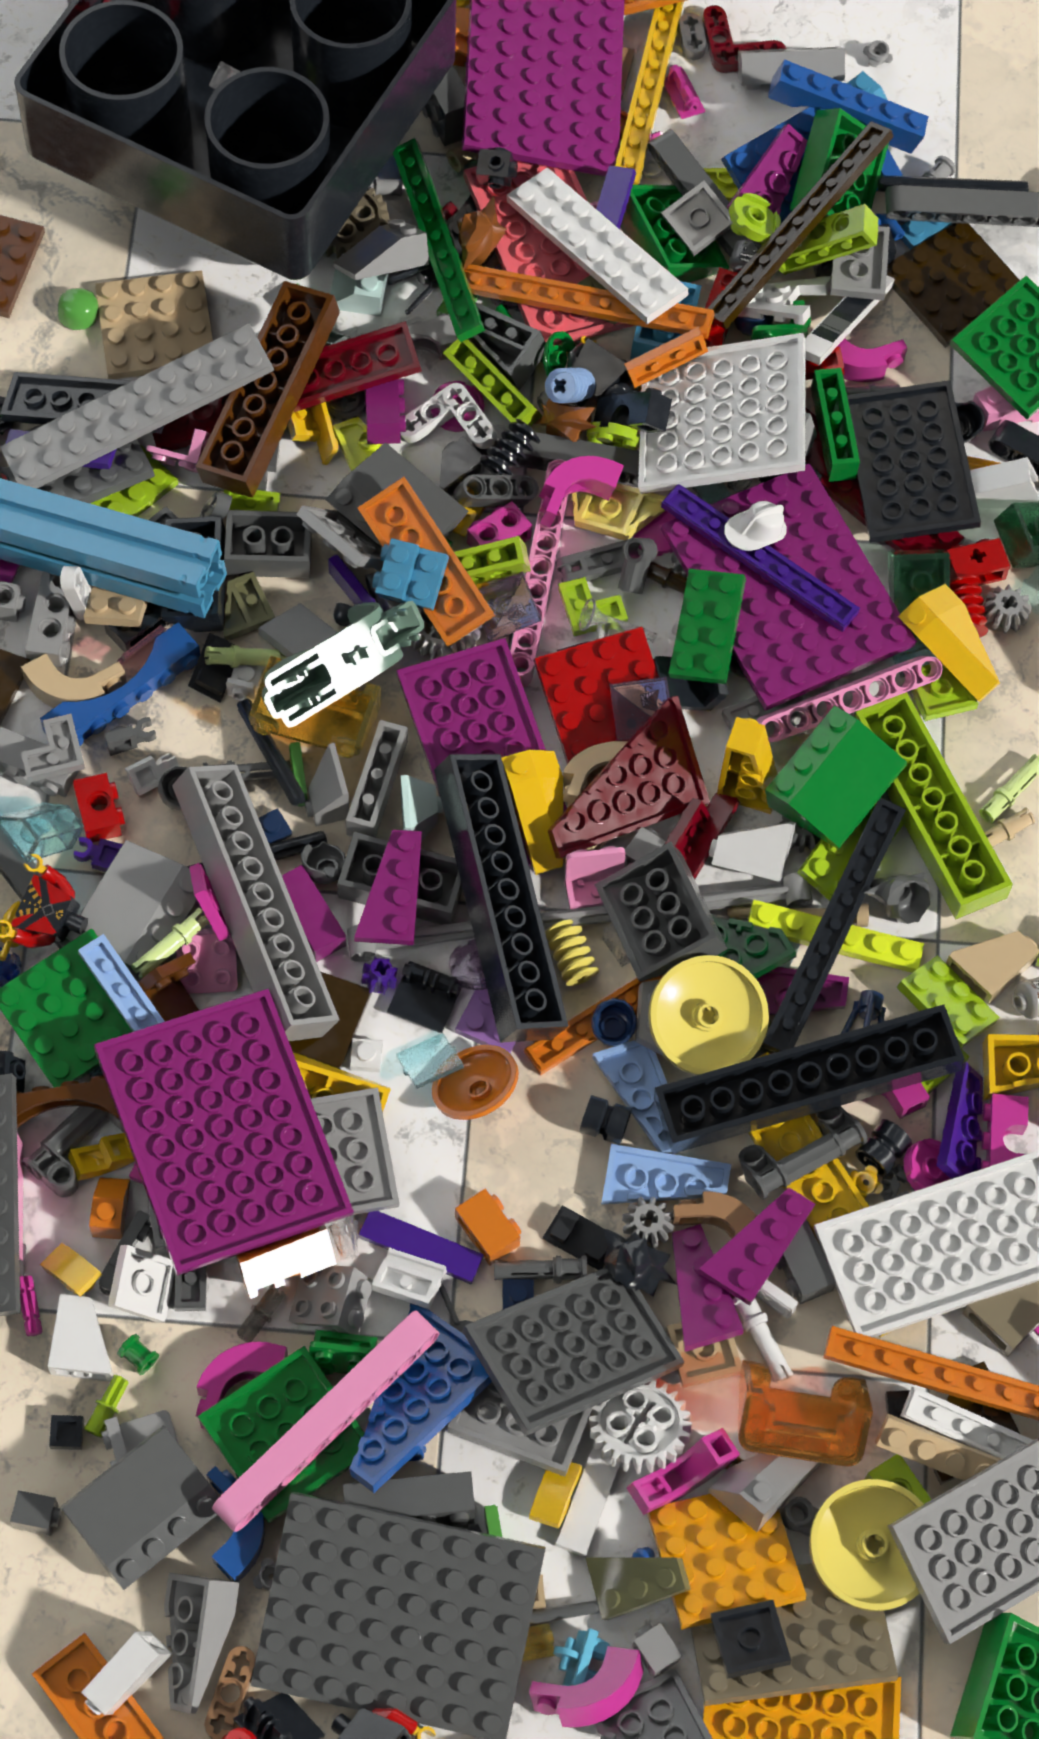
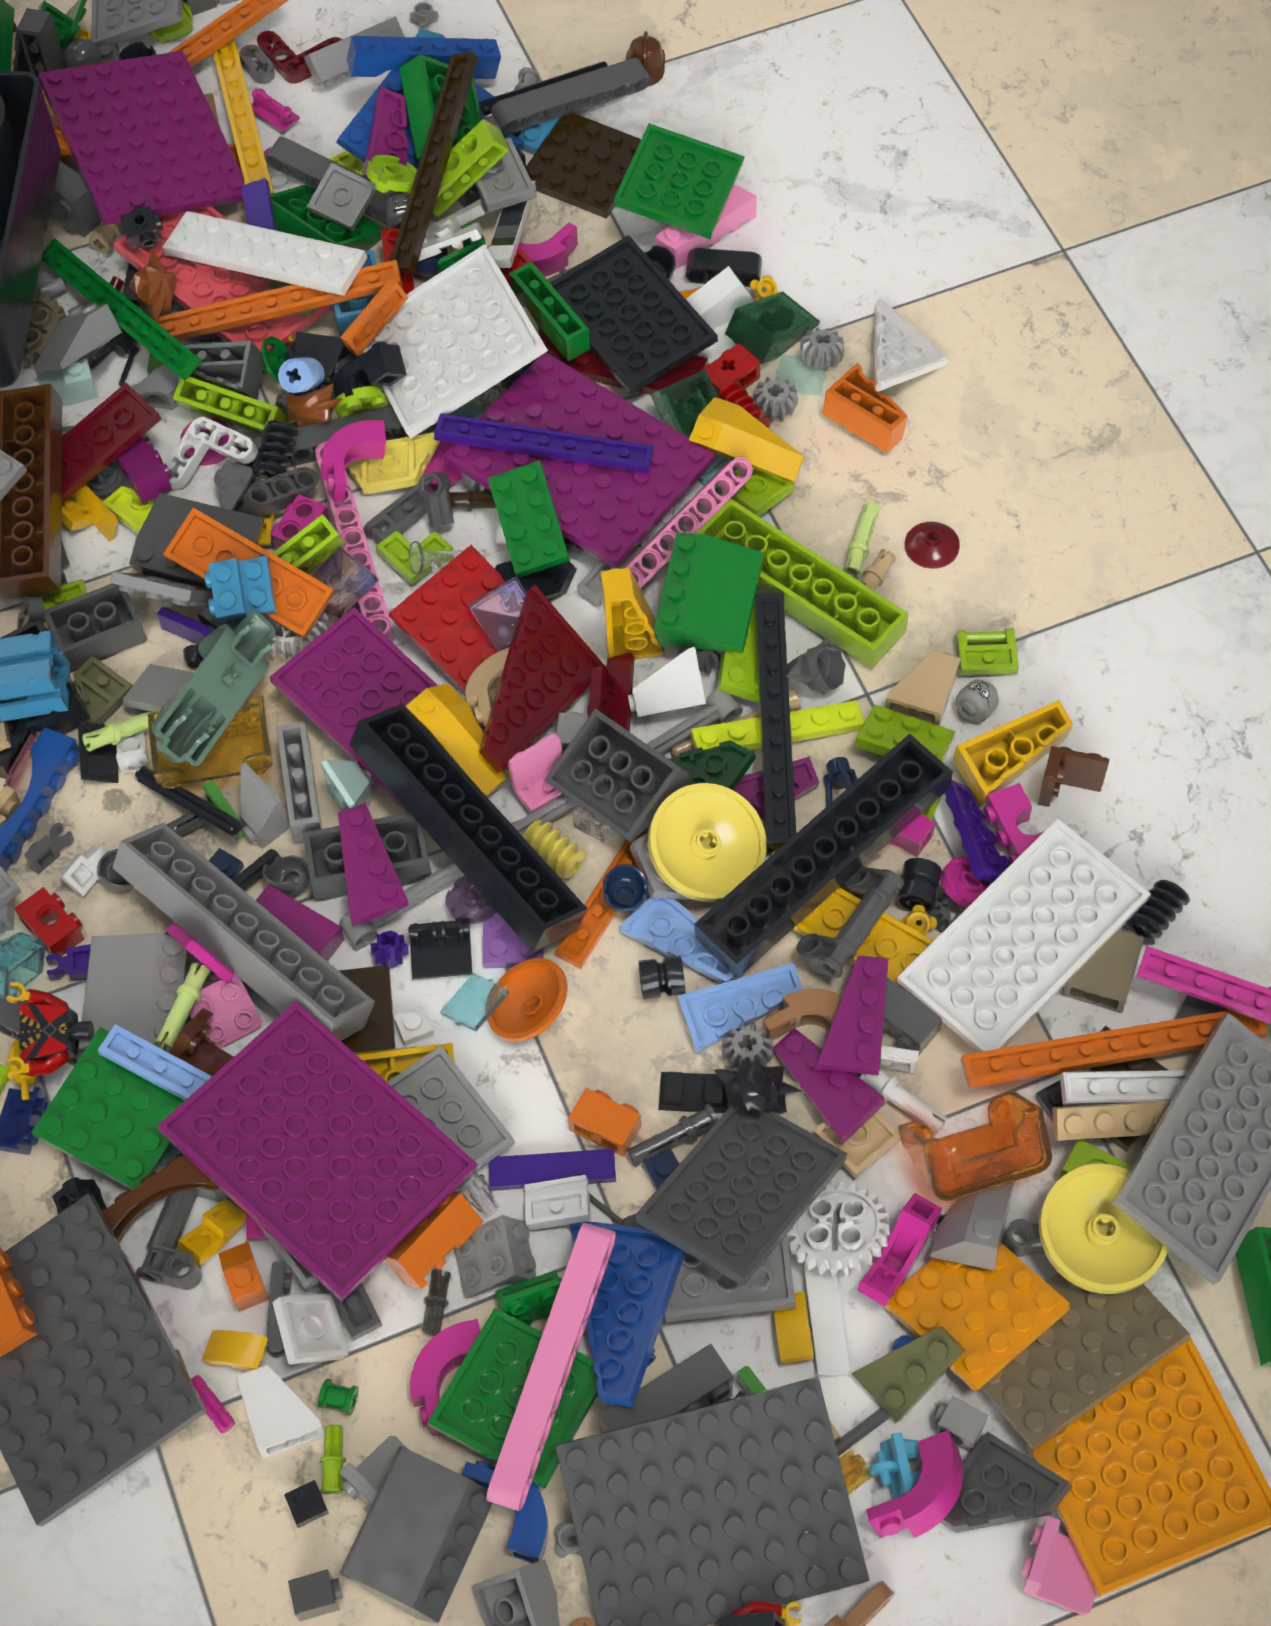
camera: 20 degrees left, 5 degrees down
black plate [710,1600,791,1679] -> none
white piece [724,501,787,551] -> none

